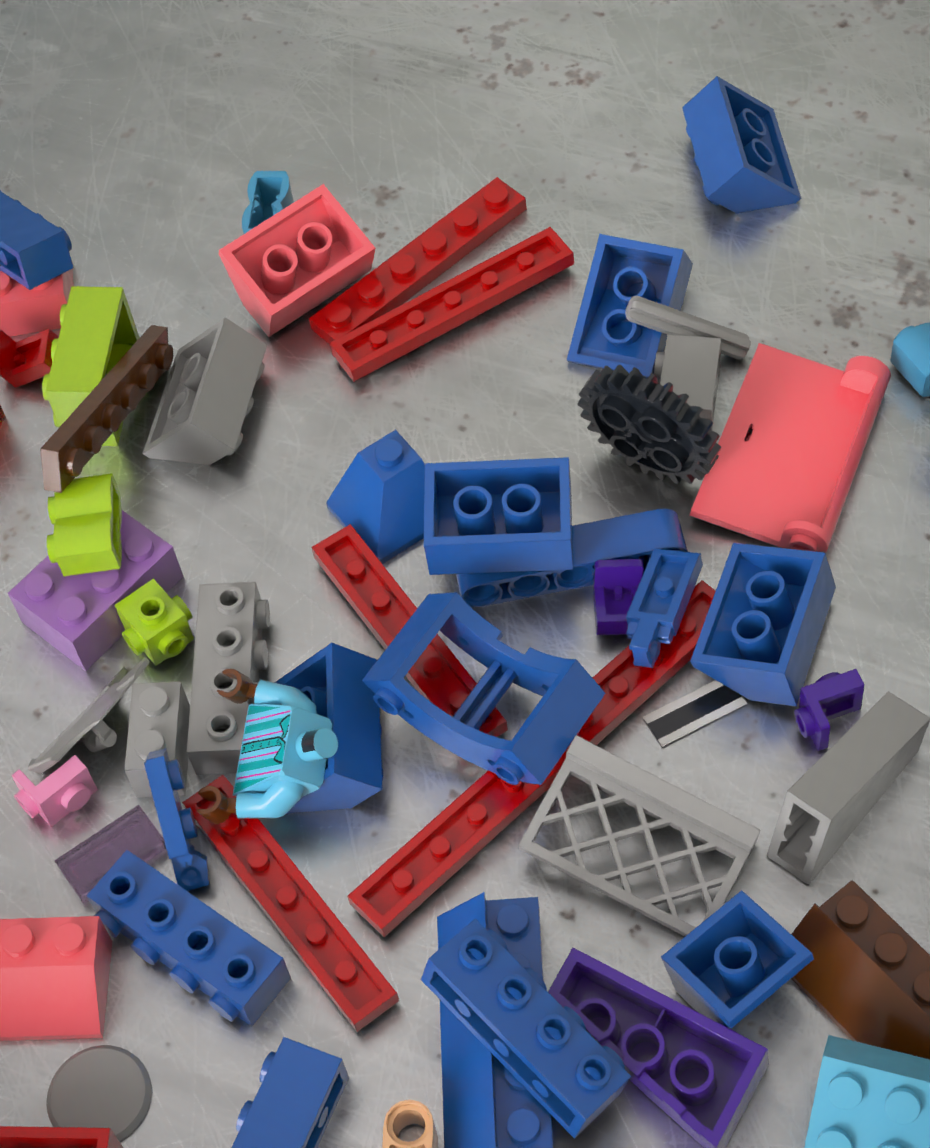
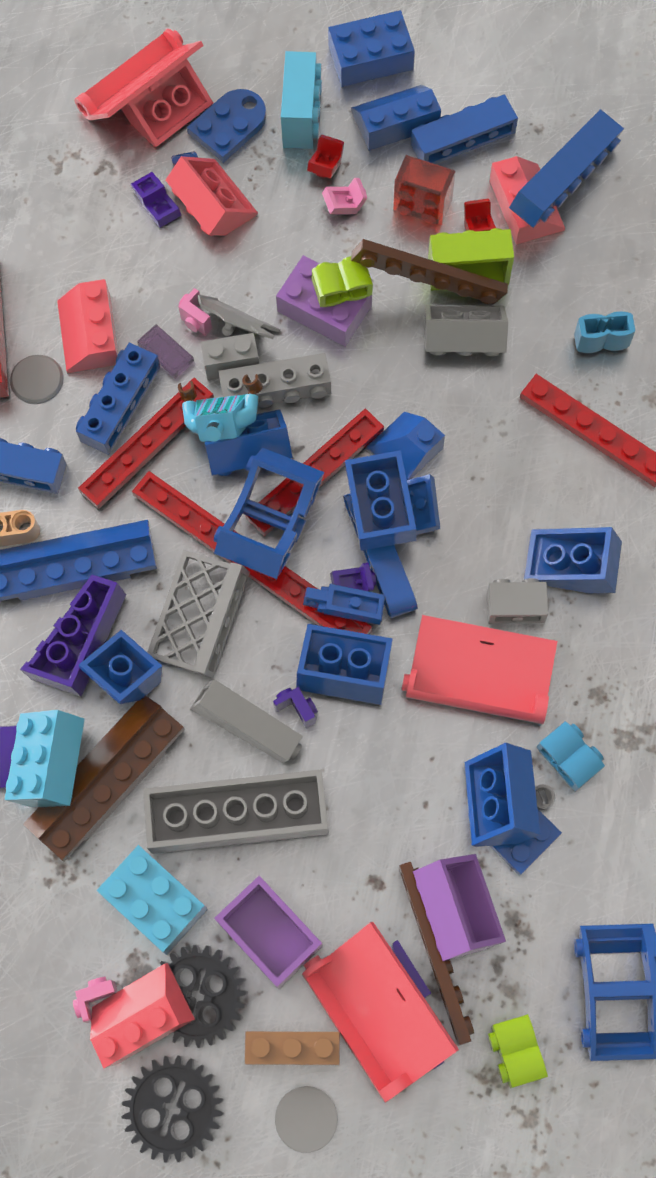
camera: 75 degrees right, 15 degrees up
lime brick [115,578,194,666] -> none
blue hinge [144,748,210,891] -> none
coral slope [219,184,376,337] -> none
red plate [330,227,574,382] -> none
blue brick [421,919,631,1139] -> none
black gear [577,365,721,484] -> none
light grey axle [625,296,751,360] -> none
sticker [643,680,747,747] -> none

